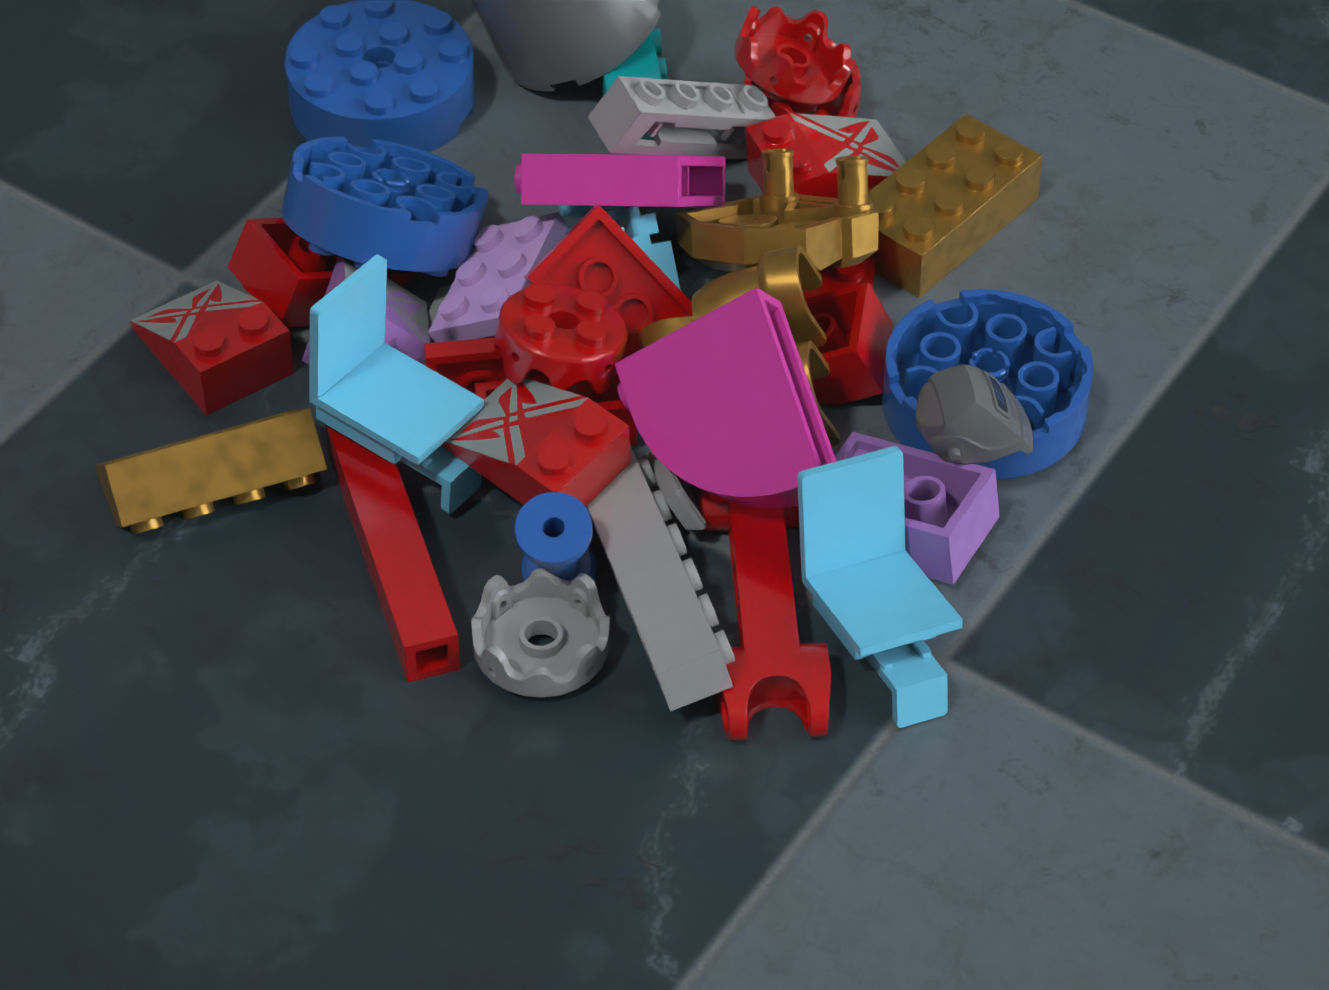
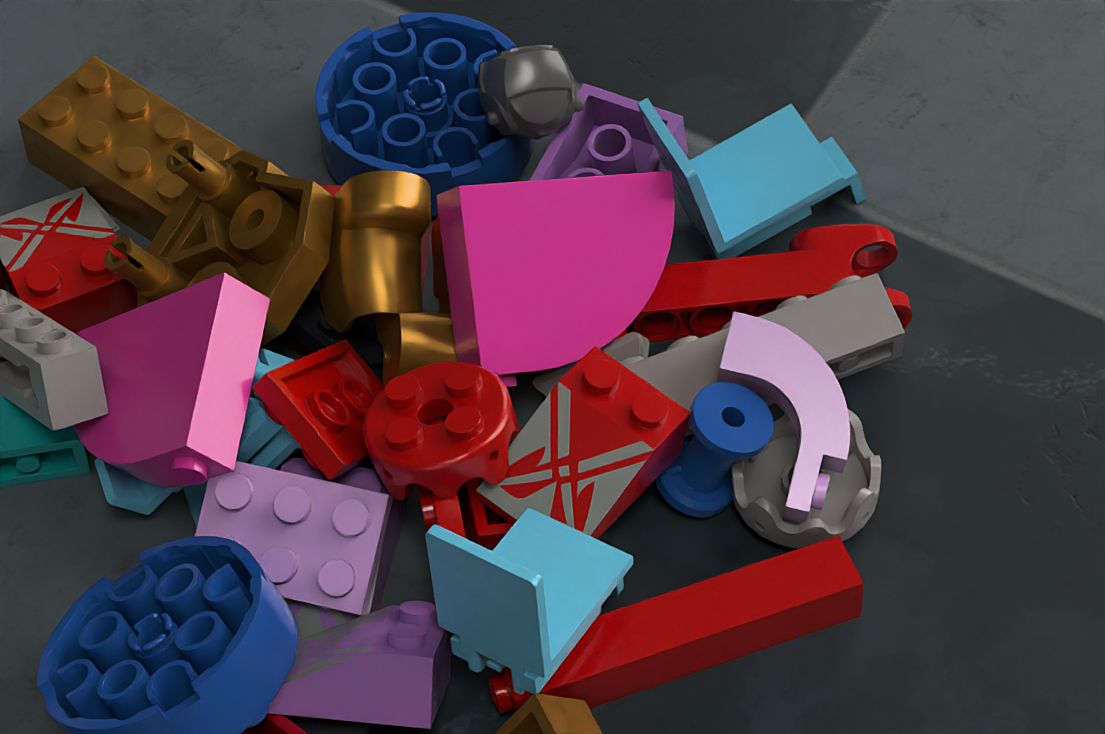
camera: 90 degrees left, 5 degrees up
none -> lavender arch [717,311,850,523]

